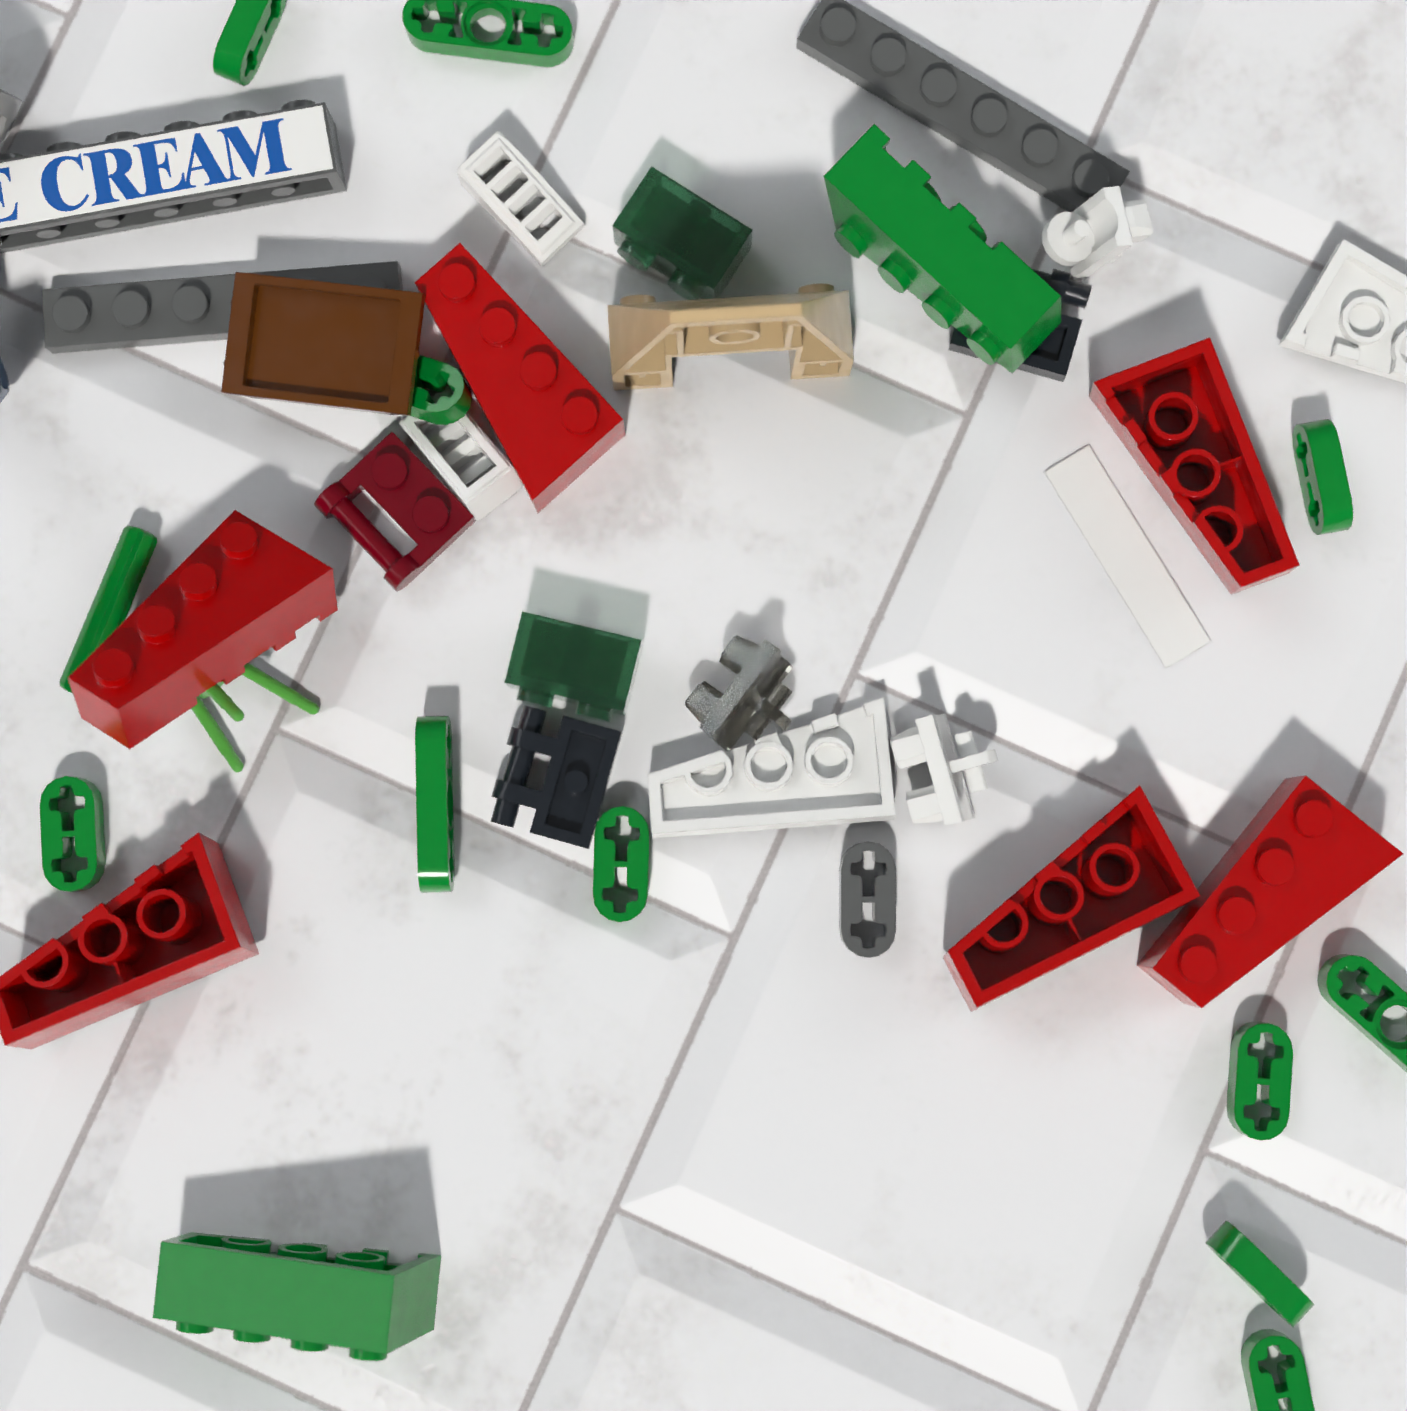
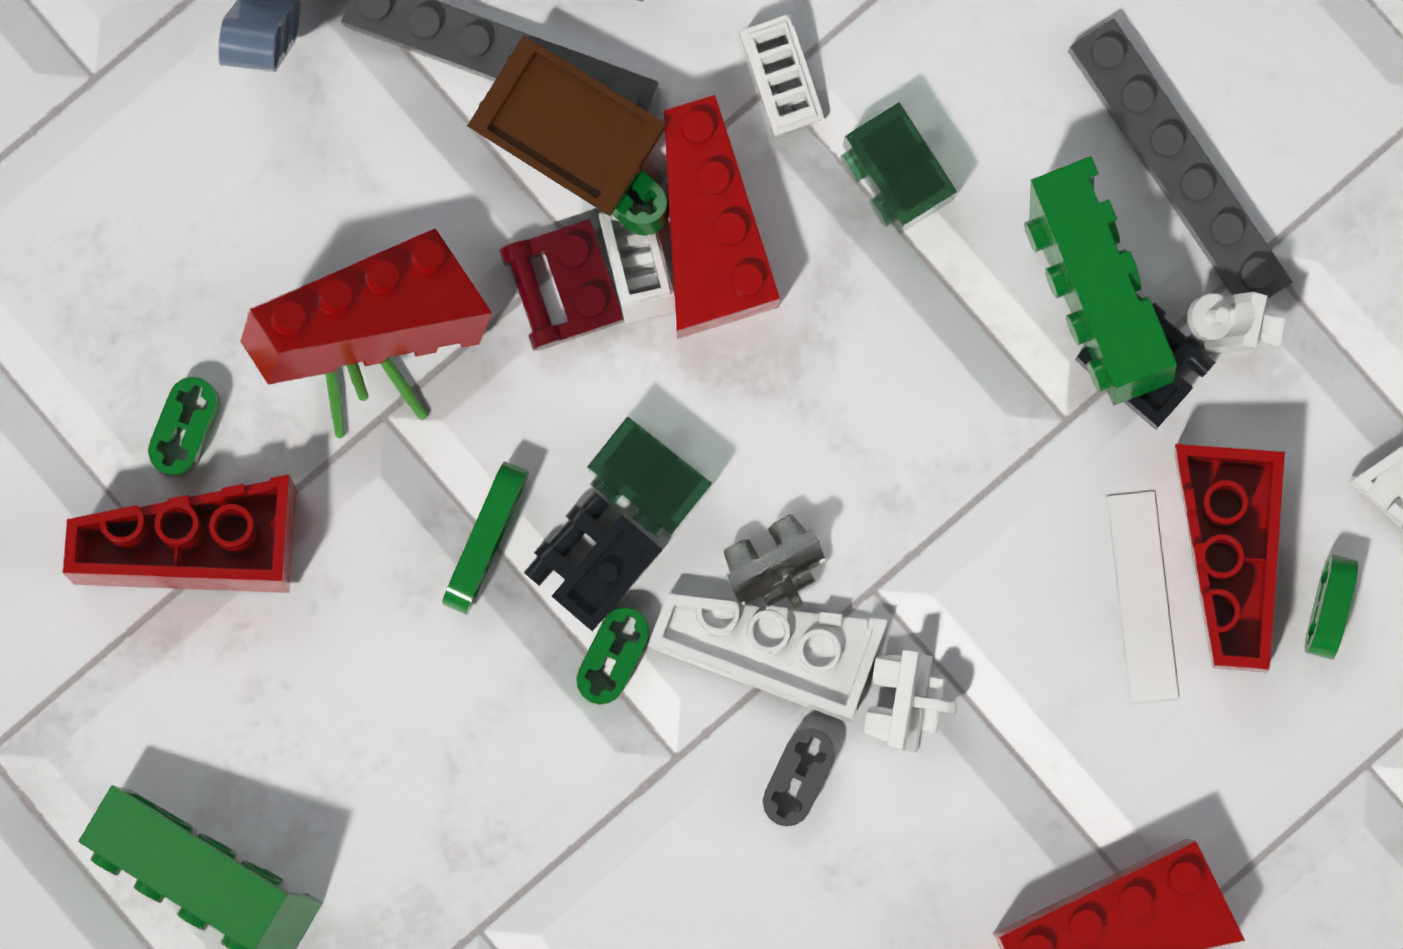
camera: 25 degrees right, 0 degrees up
green axle [59,525,157,693] -> none
tan wedge [607,283,854,391] -> none
red wedge [943,785,1200,1012] -> none

